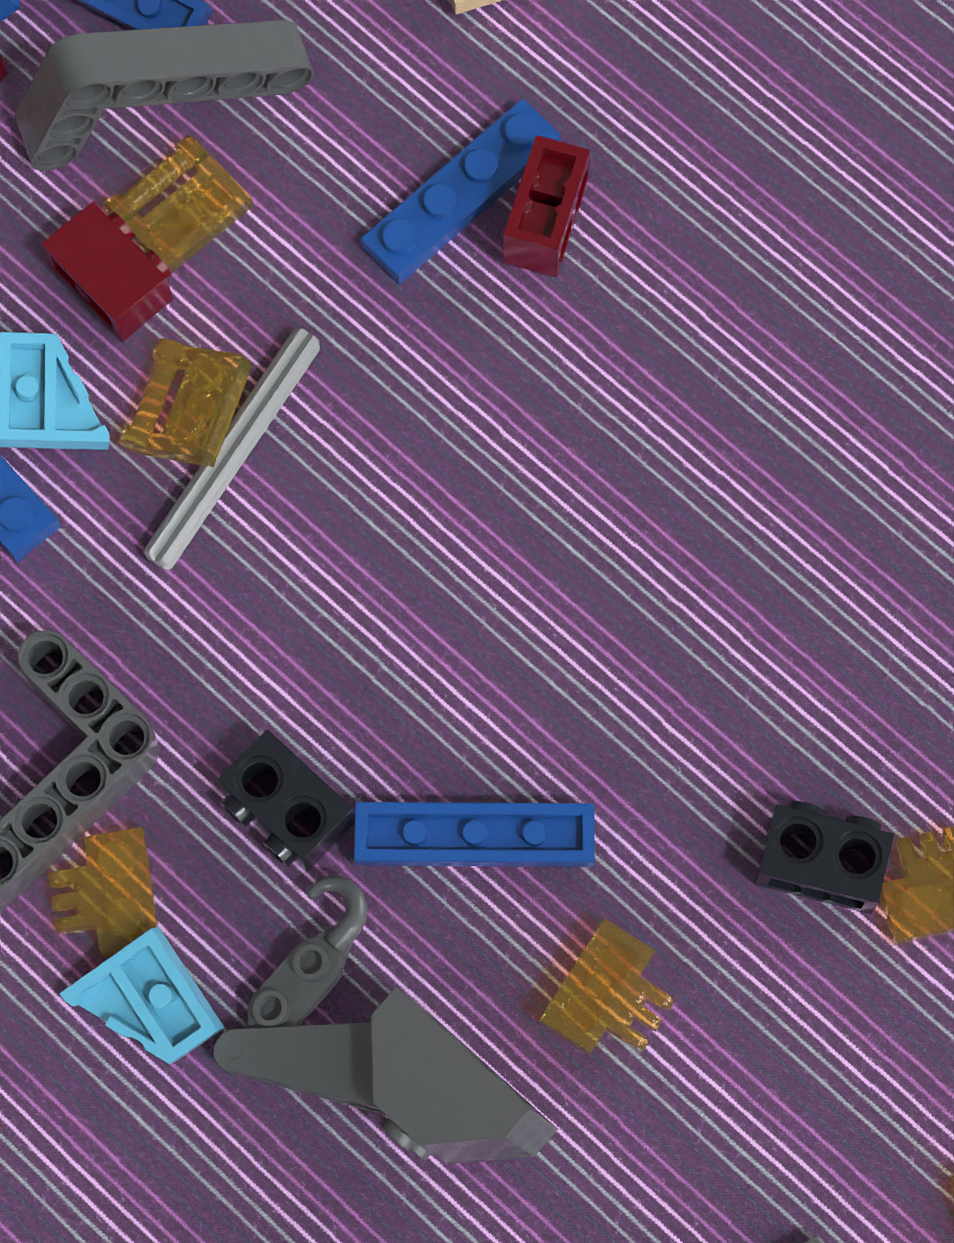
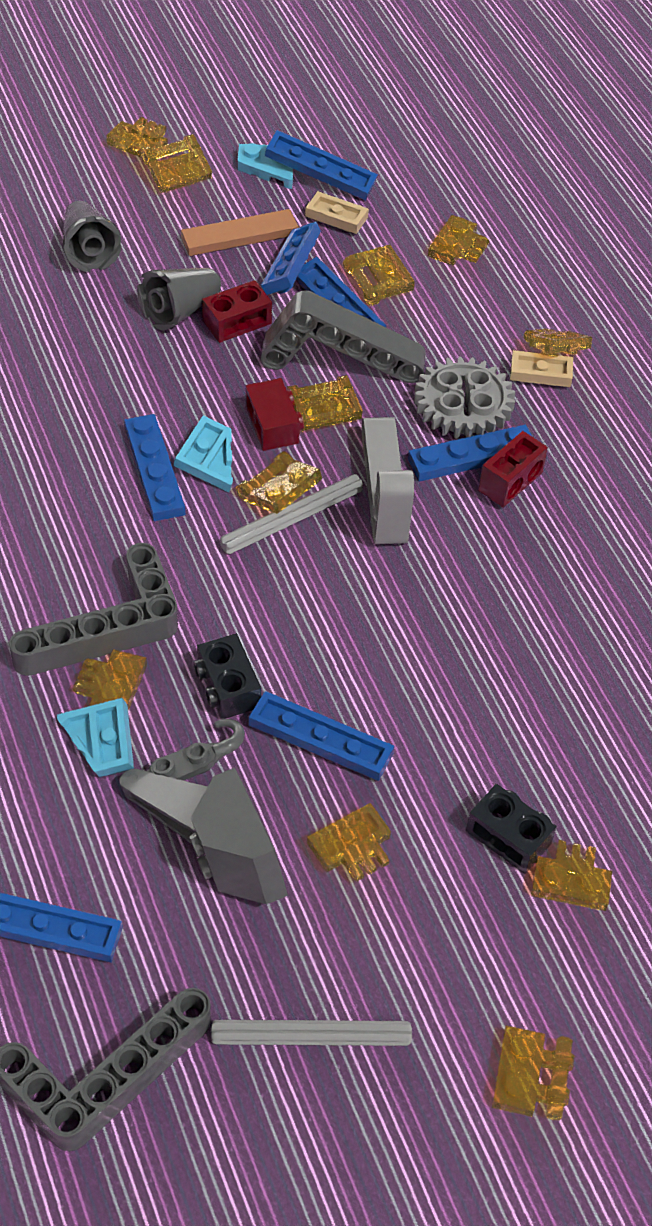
camera: 20 degrees right, 20 degrees down
none -> light grey beam [362,417,414,544]
none -> light grey gear [414,356,515,439]

